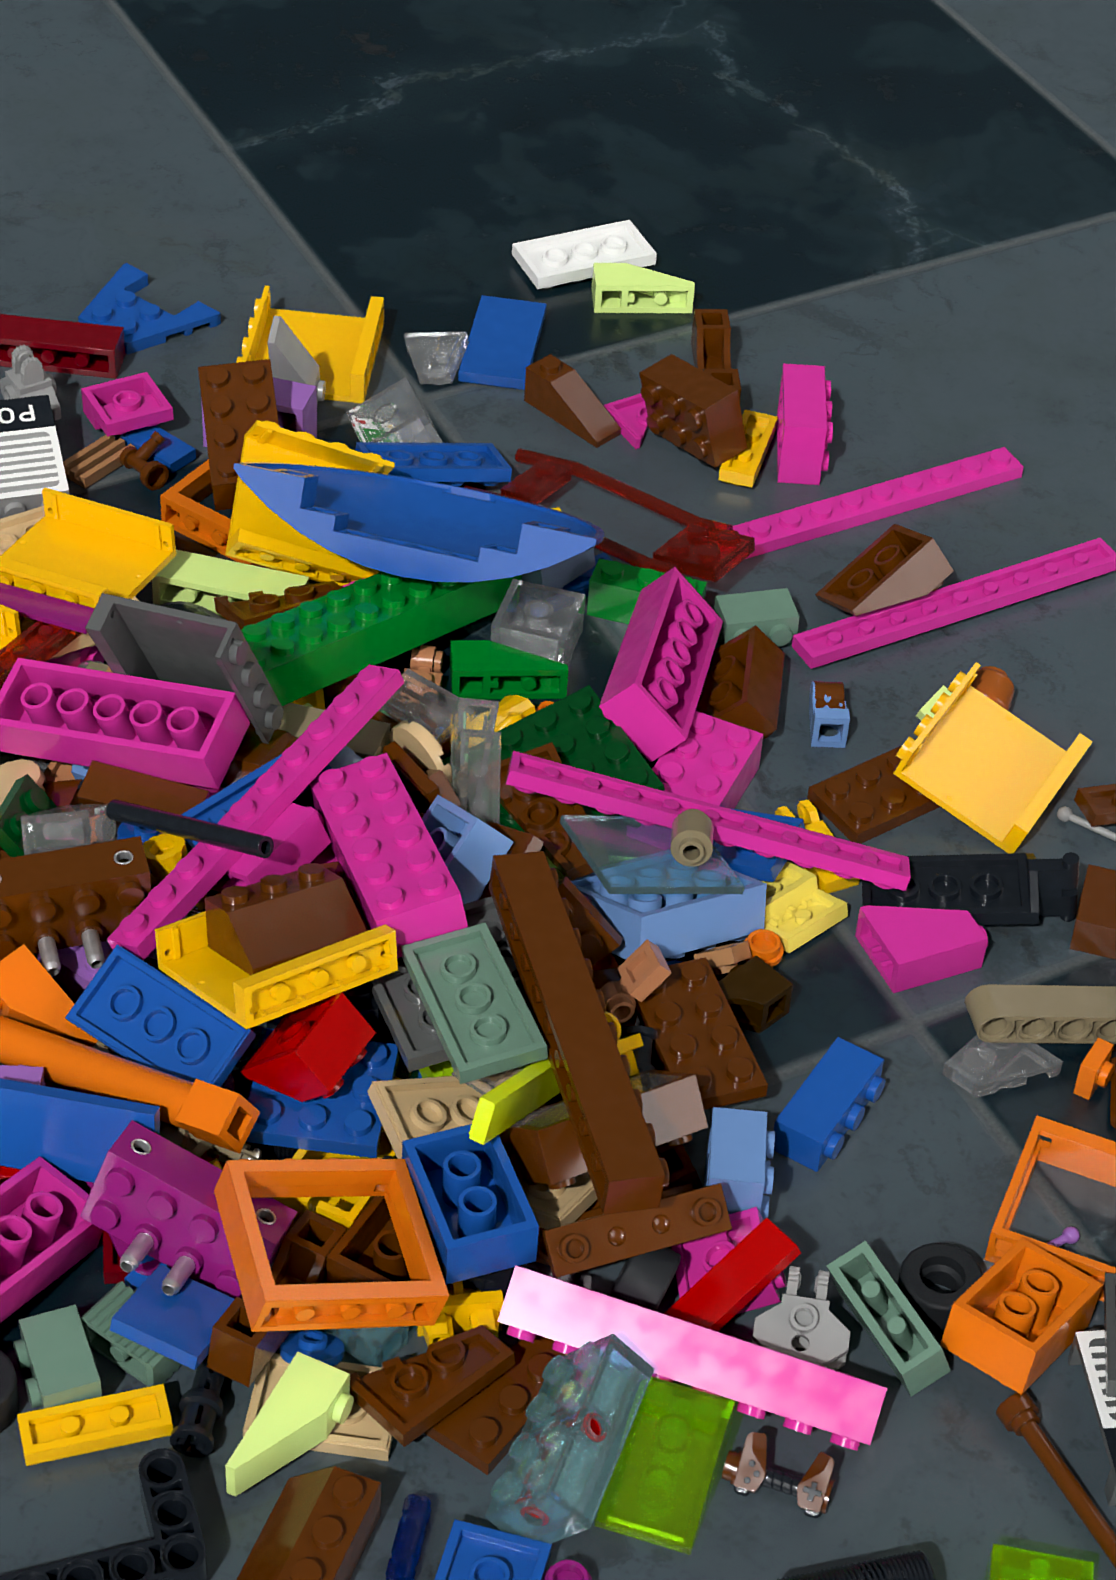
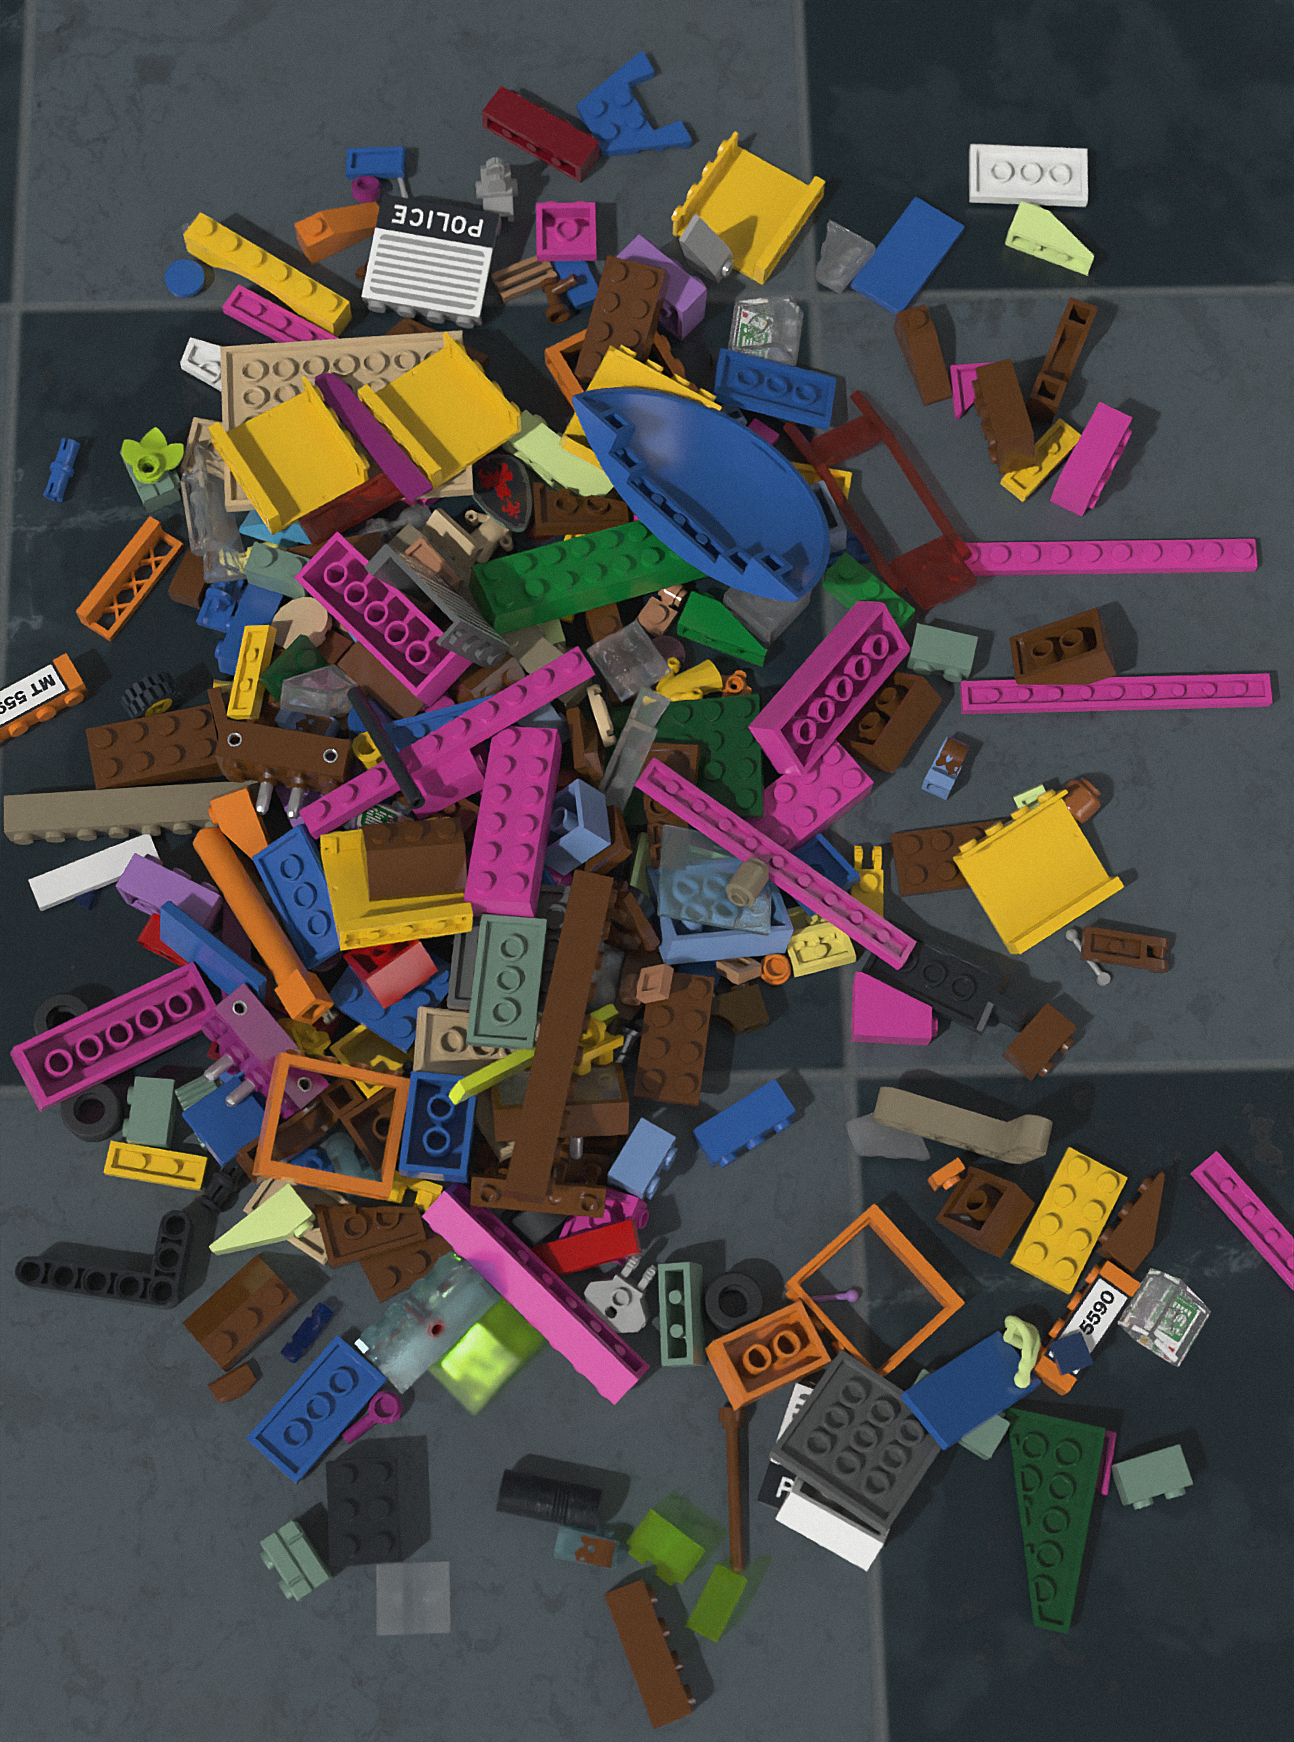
camera: 25 degrees right, 30 degrees up
reddish brown piece [722,1432,835,1519] -> none

